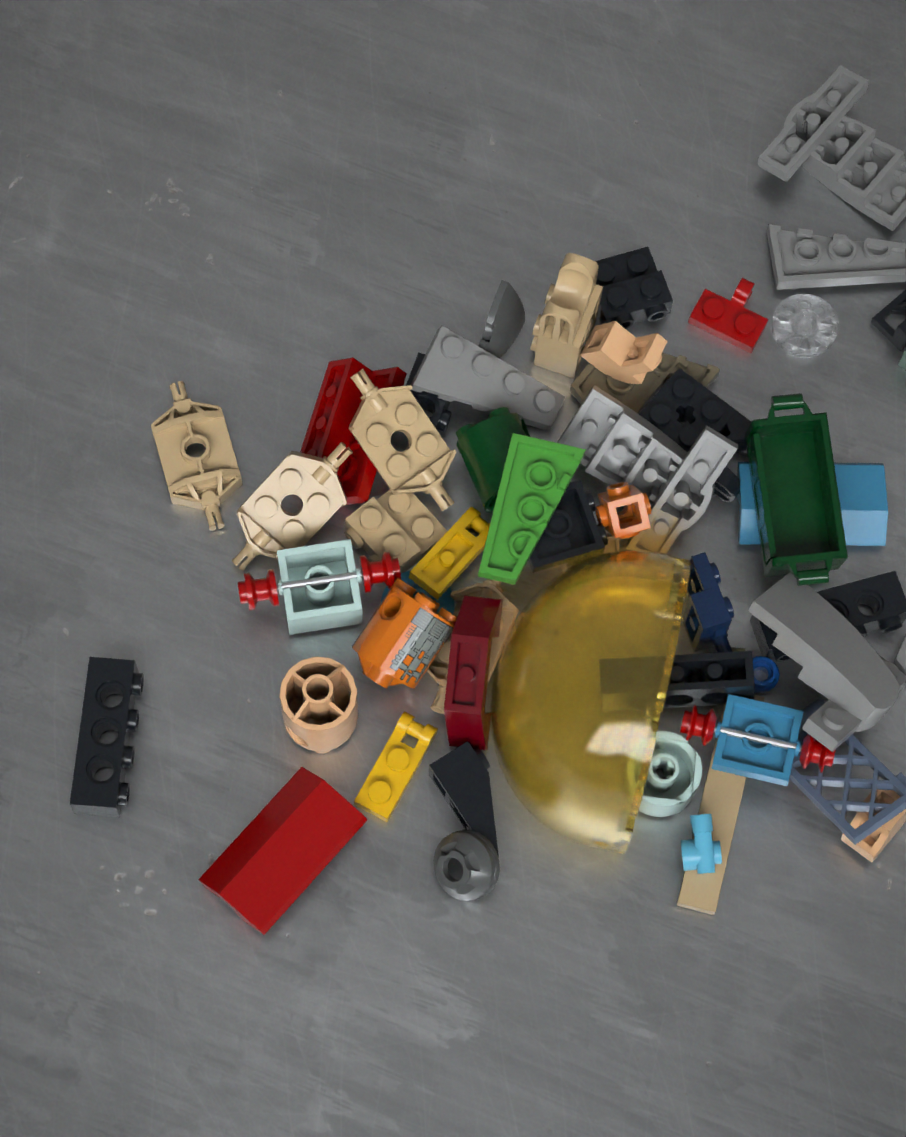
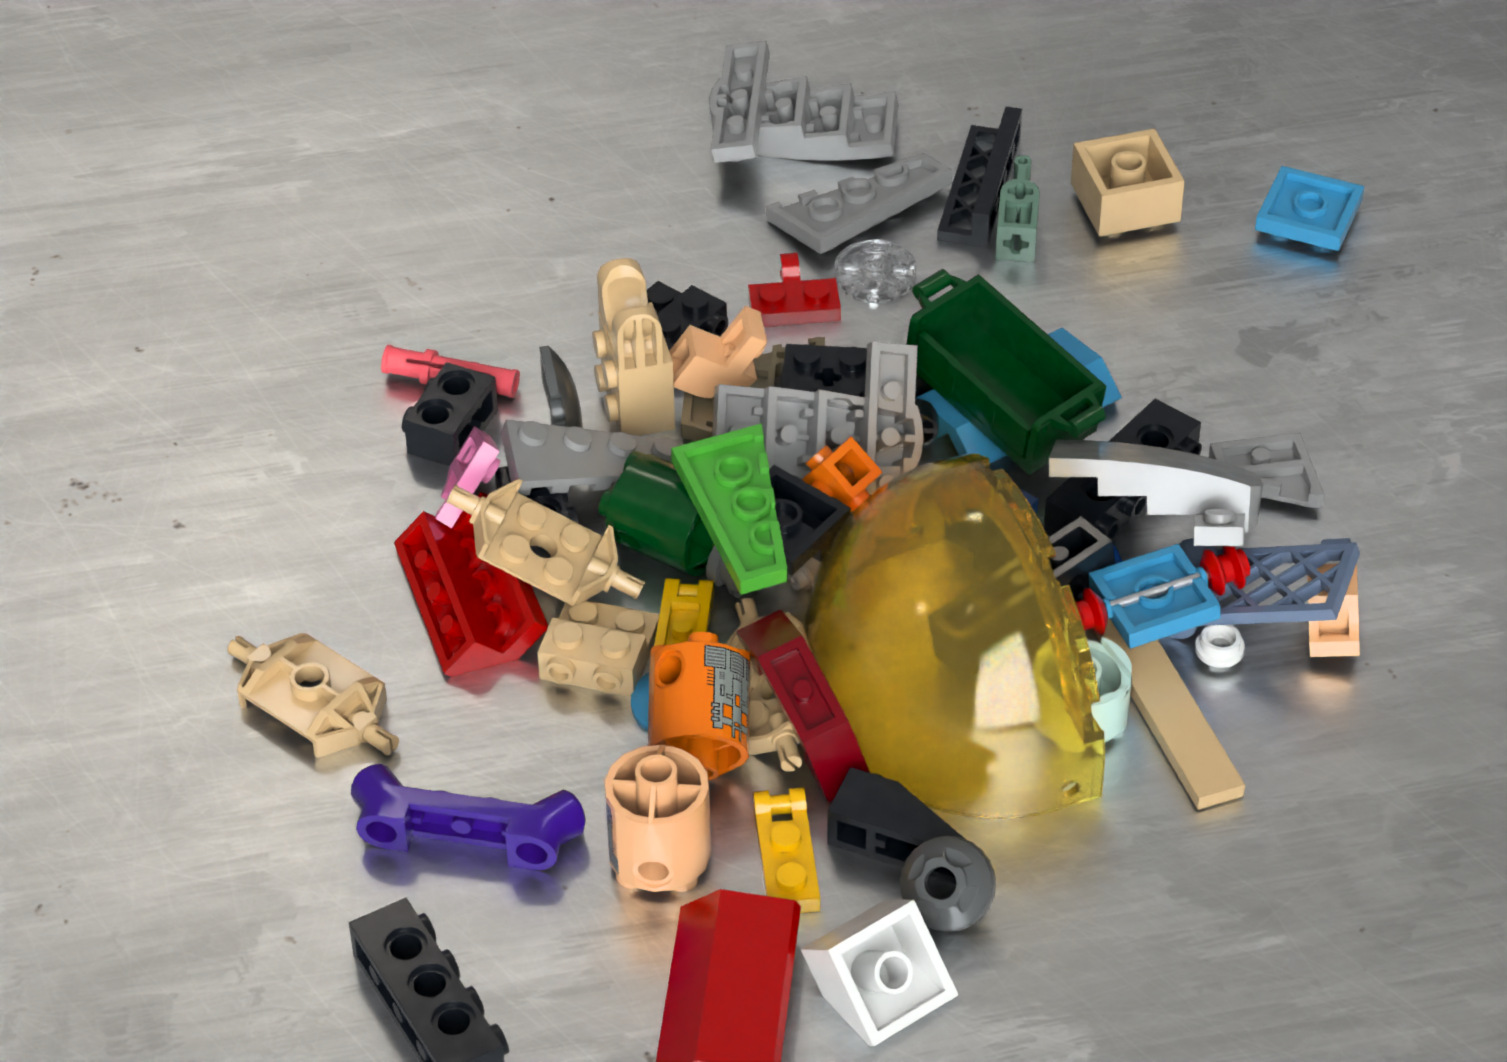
camera: 30 degrees left, 25 degrees down
tan plate [232,442,353,571] -> none
light aqua brick [238,539,401,635] -> none
medium azure plate [681,814,722,874] -> none
none -> dark purple plate [351,764,586,870]
none -> coral pin [381,345,520,398]
none -> black brick [401,362,498,466]
none -> bright pink wing [435,426,501,528]
none -> white slope [801,899,959,1047]
none -> white plate [1195,625,1245,668]

